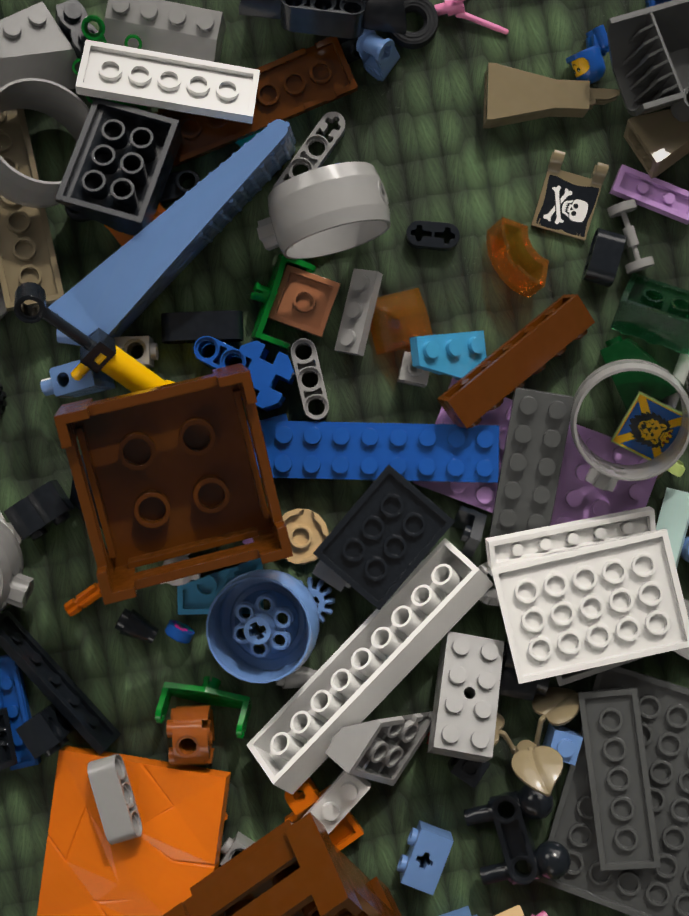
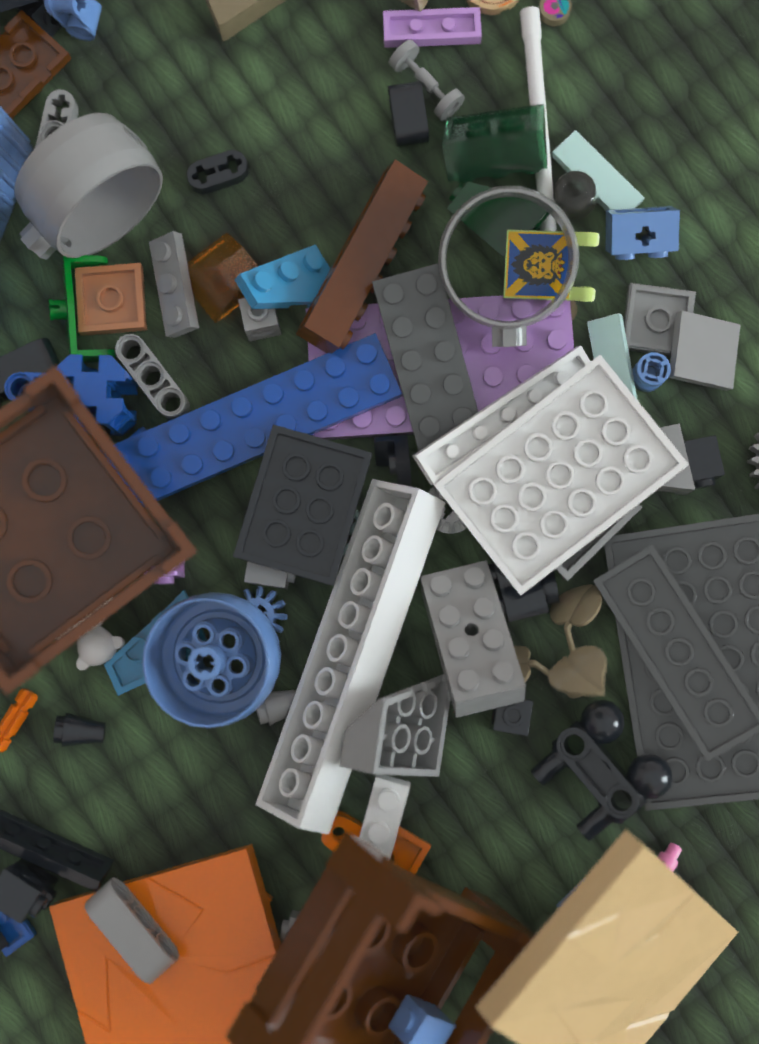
camera: 15 degrees left, 5 degrees down
green piece [155,676,252,739] -> none
blue tile [165,620,195,644] -> none
dark orange brick [166,705,215,766] -> none
tan tile [282,508,329,565] -> none
medium blue brick [397,820,454,895] -> none
clear orange brick [486,217,549,298] -> none
flag [531,150,609,241] -> none
medium blue brick [542,723,583,766] -> none

